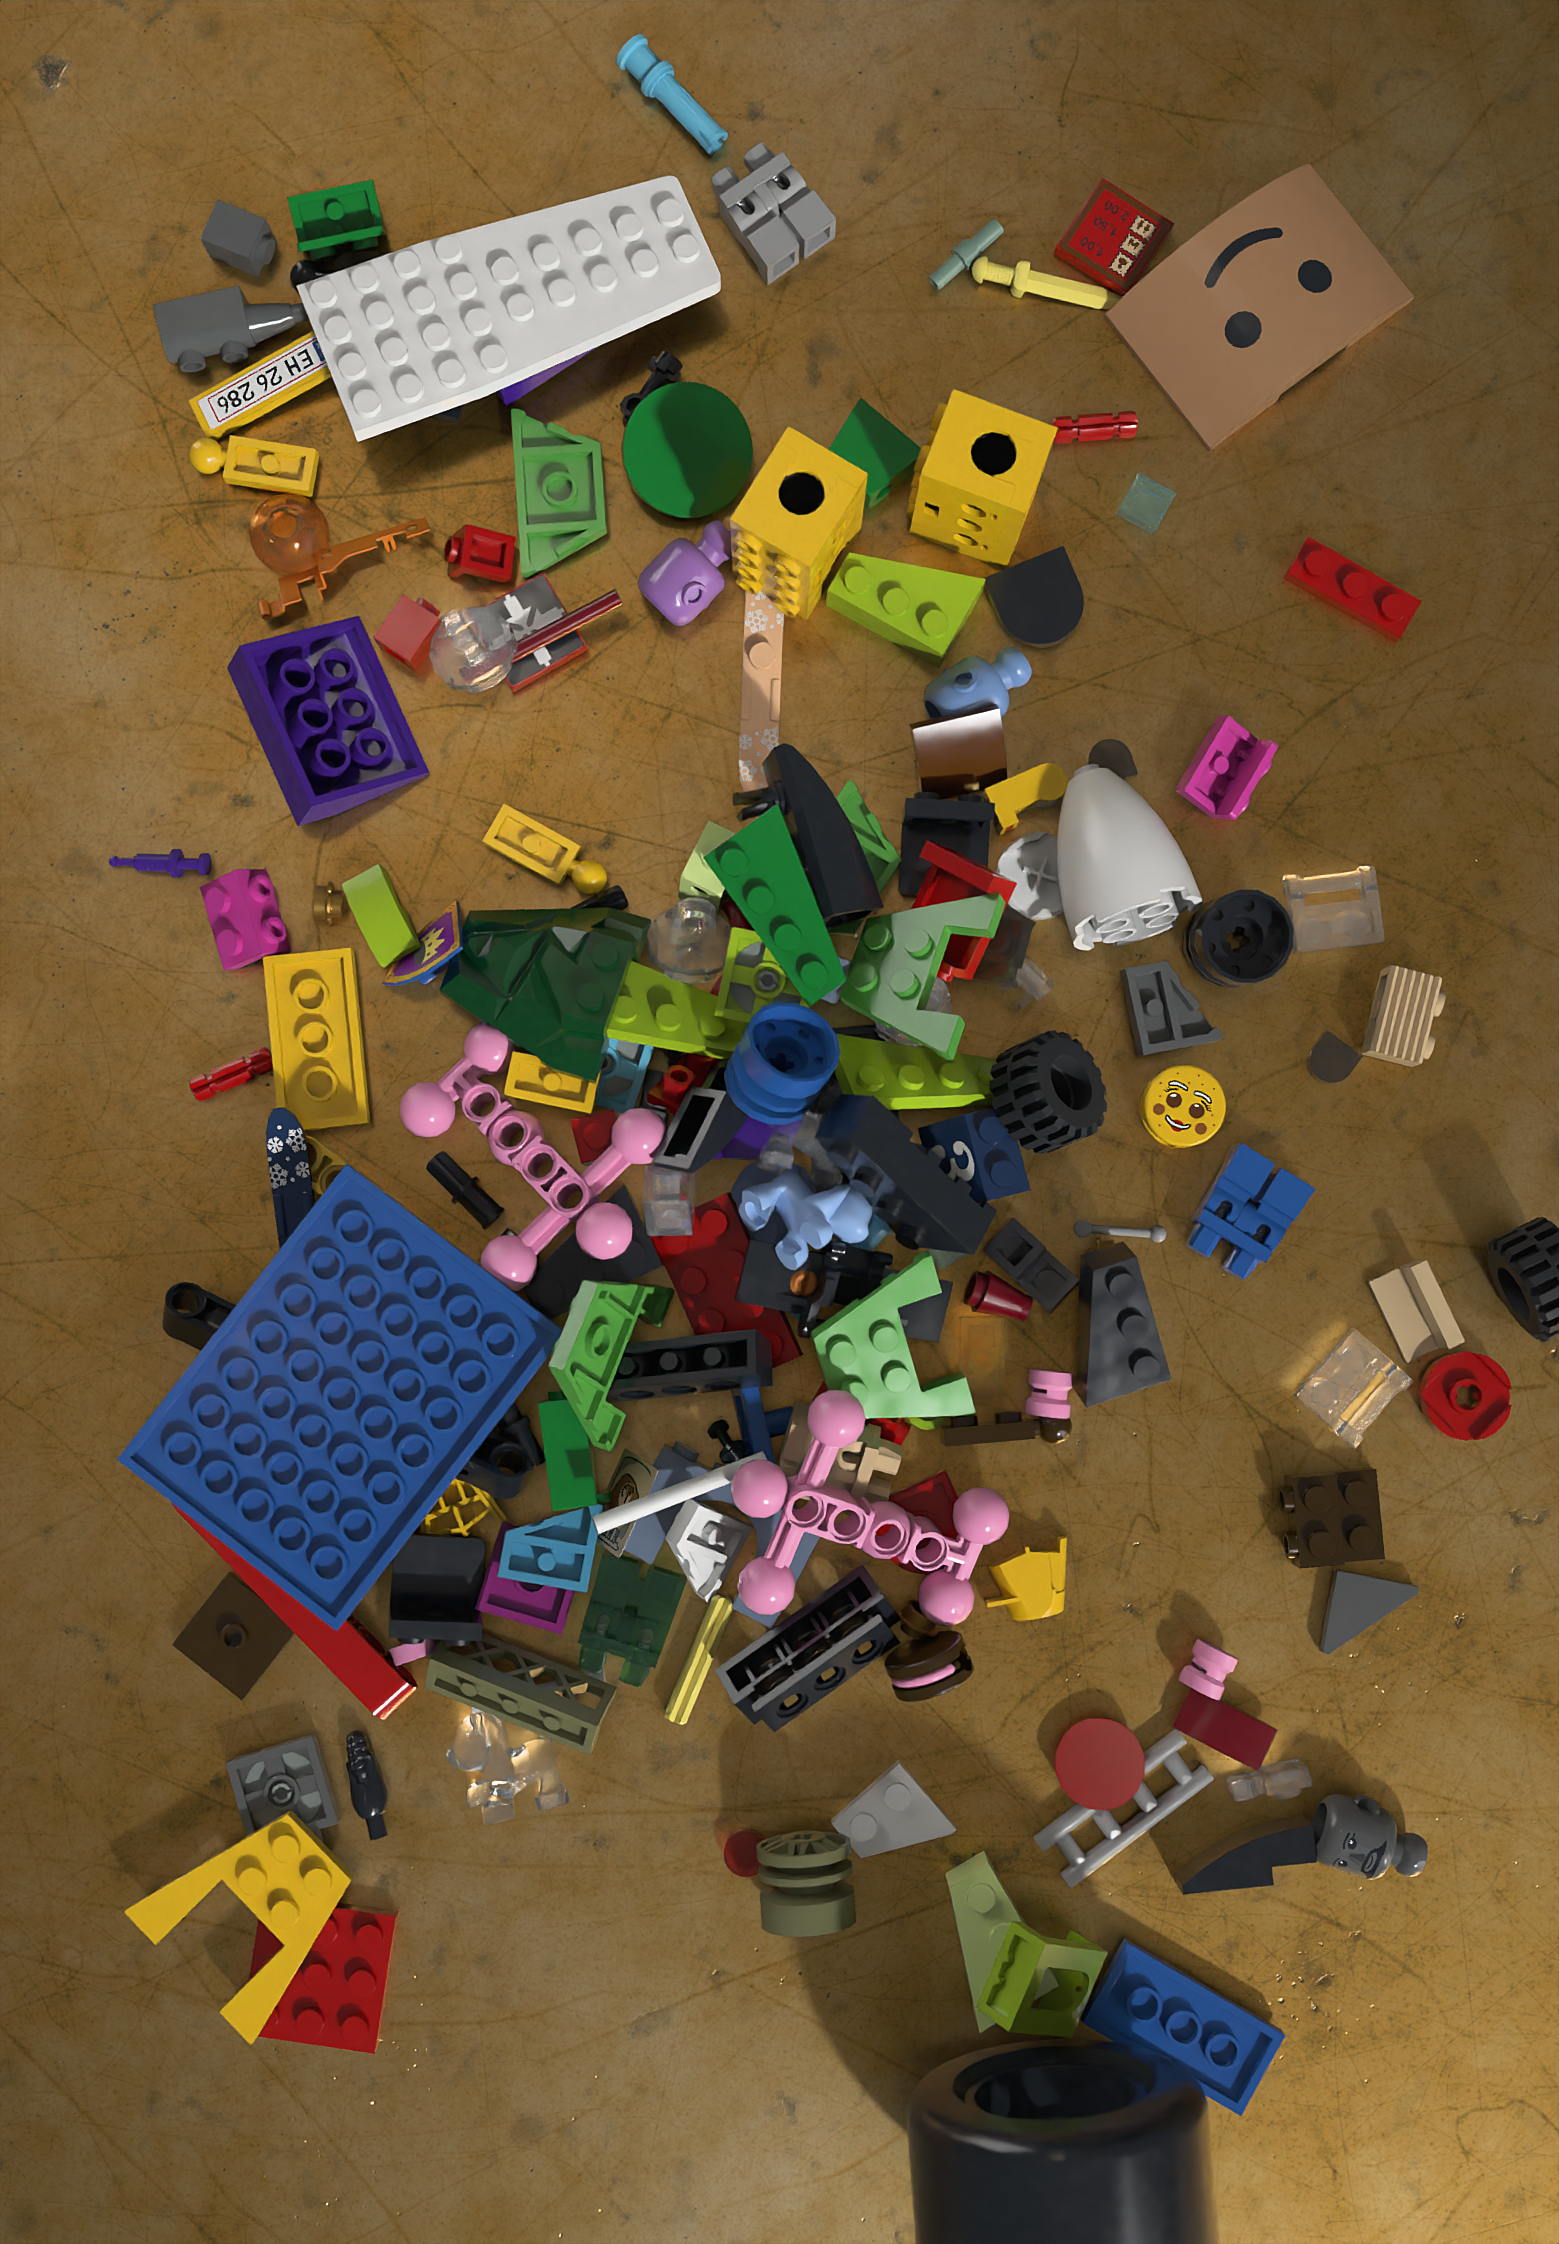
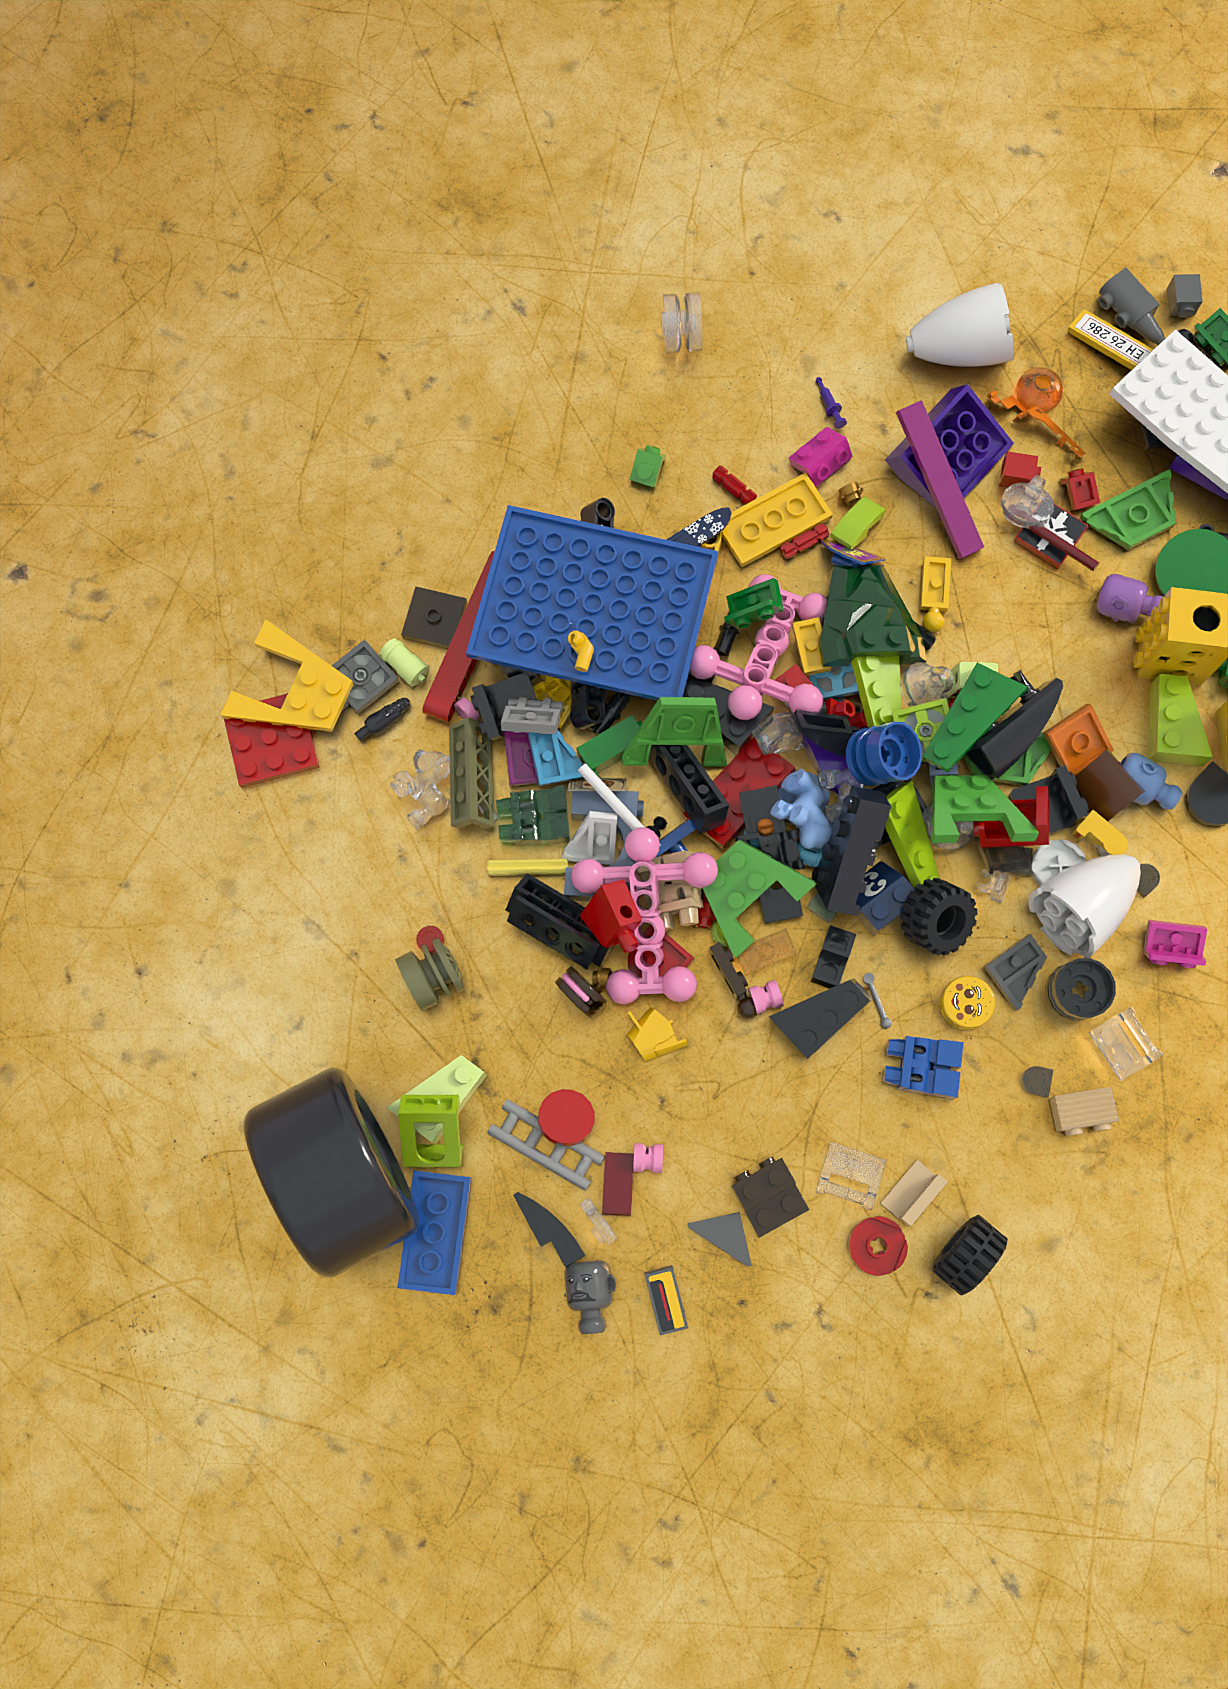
camera: 75 degrees right, 10 degrees down
yellow plate [189,435,319,497] -> none
light nougat piece [738,591,784,792] -> none
white wing [831,1760,956,1858] -> none
dark red cone [963,1270,1033,1321] -> none
none -> yellowish green piece [379,638,429,687]
none -> light grey plate [501,697,563,734]
none -> yellow arm [568,630,594,672]
none -> red torso [580,880,641,953]
none -> bright green bracket [629,445,666,487]
none -> slope [644,1265,688,1335]
none -> green bracket [724,578,784,629]
none -> red axle [780,523,830,559]
none -> magenta tile [896,400,984,559]
none -> white cylinder [906,283,1014,367]
none -> orange plate [1043,704,1114,776]

